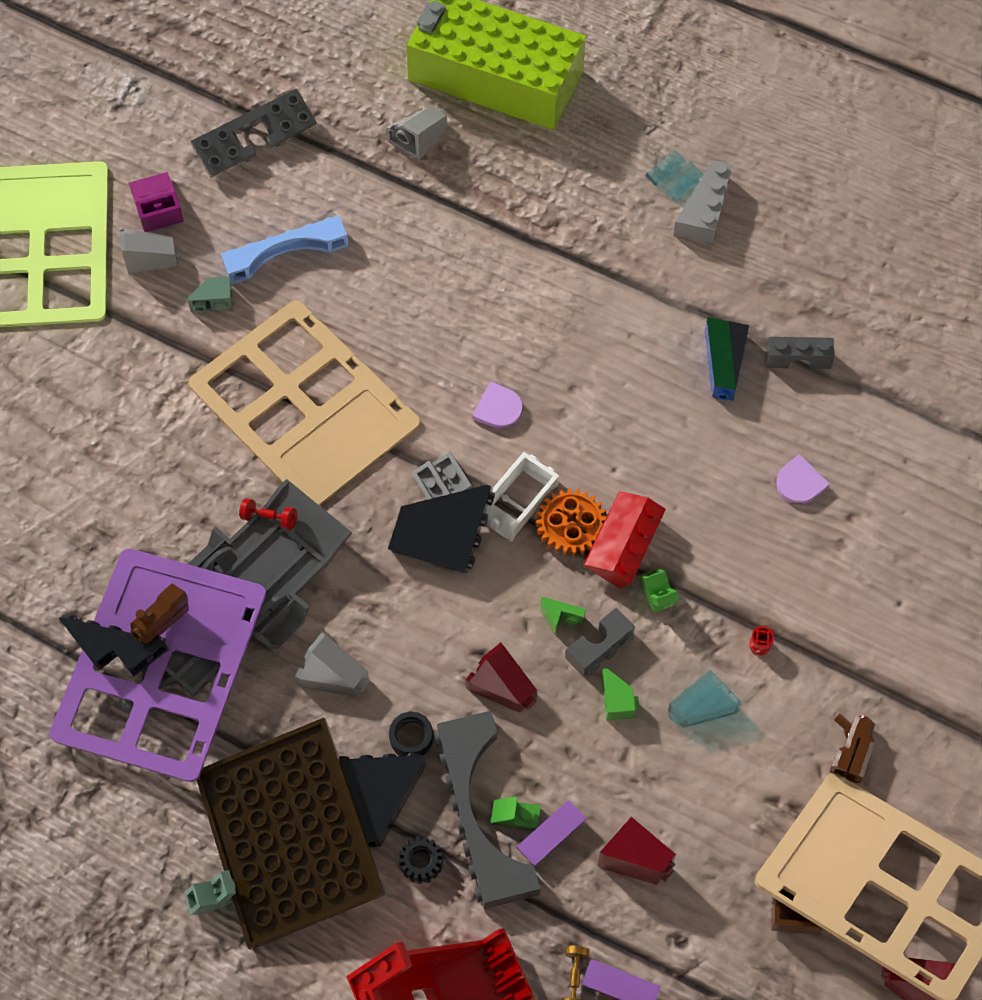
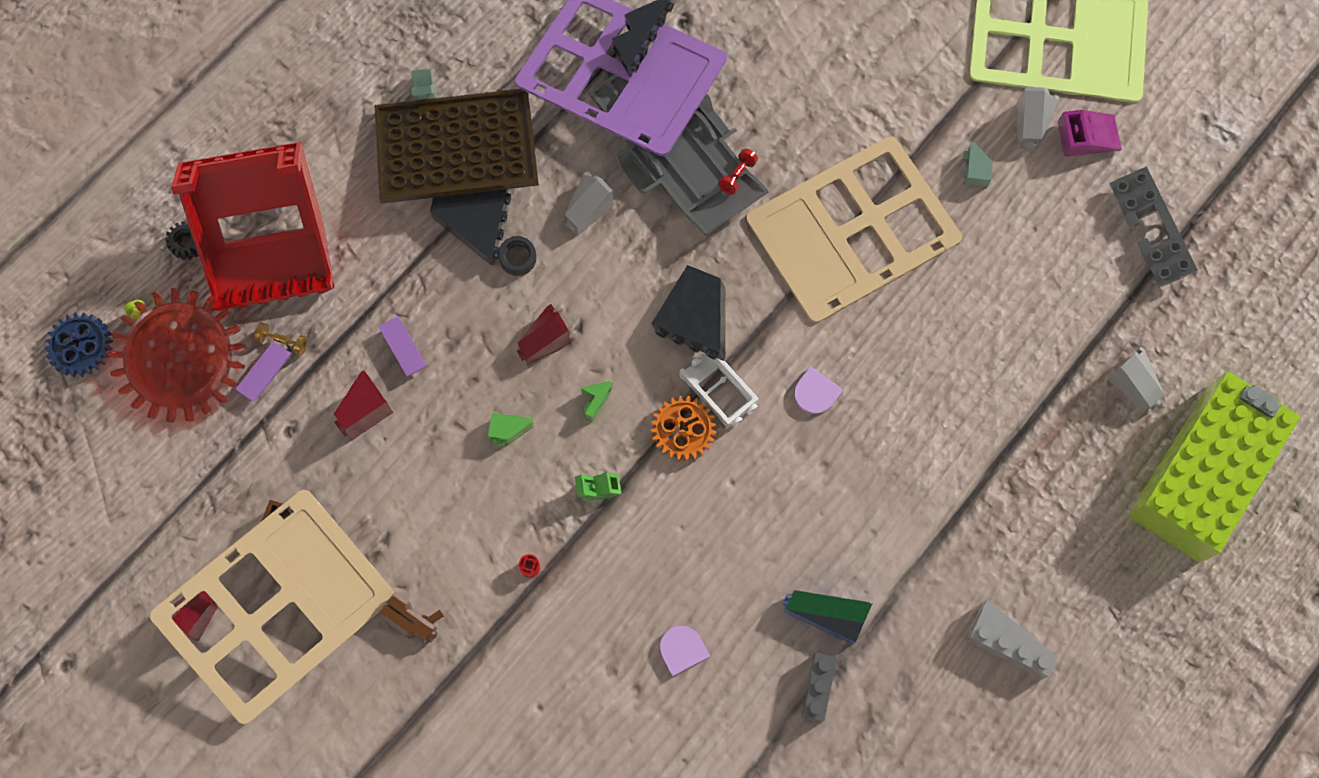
camera: 100 degrees right, 10 degrees up
reddish brown piece [130,583,189,644] -> none
light blue arch [221,215,348,285] -> none
black tyre [399,836,443,884] -> none
light grey slope [411,451,473,499] -> none
dark grey arch [434,711,540,909] -> none
bright green slope [491,797,541,830] -> none
dark grey arch [565,607,635,677] -> none
slope [583,491,666,589] -> none
clear light blue slope [645,149,704,201] -> none
clear light blue slope [668,670,742,728] -> none

